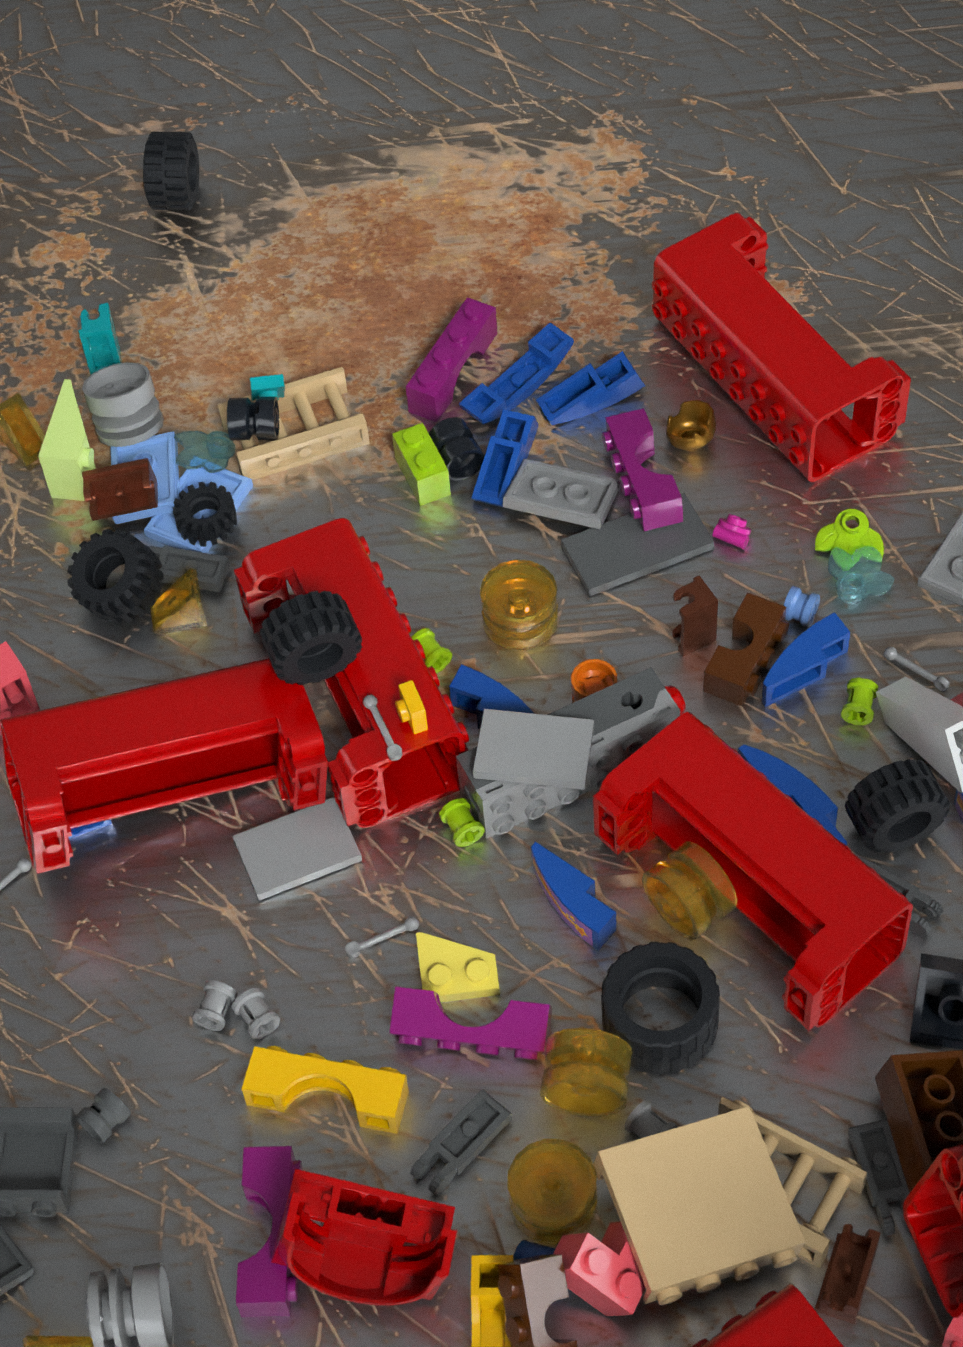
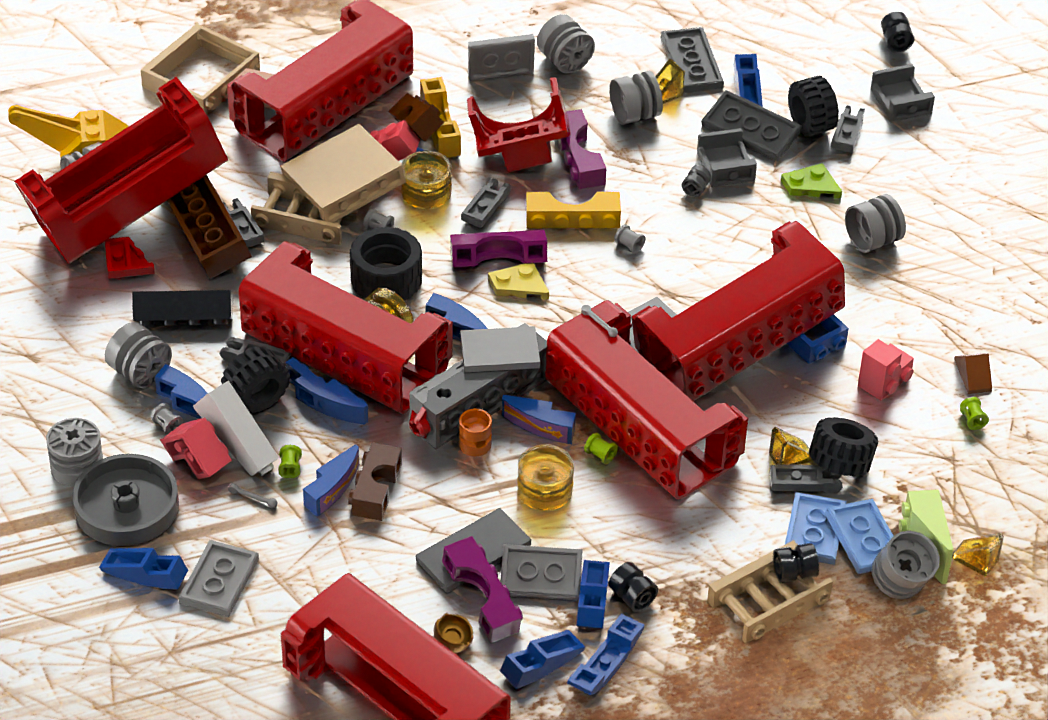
camera: 160 degrees right, 10 degrees down
teal hinge [79,303,122,375] -> none
copper hinge [82,458,158,521] -> none
black tyre [173,482,237,547] -> none
clear light blue plate [174,431,236,473] -> none
light grey bush [192,980,238,1031] -> none
teal plate [250,374,285,401] -> none
black tyre [260,591,363,685] -> none
light grey hinge [345,917,419,958] -> none
lime brick [392,423,451,506] -> none
yellow plate [395,680,428,734] -> none
magenta arch [406,297,498,423] -> none
clear yellow wheel [540,1028,632,1117] -> none
copper hinge [672,575,718,657] -> none
dark pink plate [712,514,751,549] -> none
medium blue wheel [783,586,820,628] -> none
lime plate [815,509,884,574] -> none
copper hinge [815,1224,881,1324] -> none
clear light blue plate [828,546,895,604] -> none

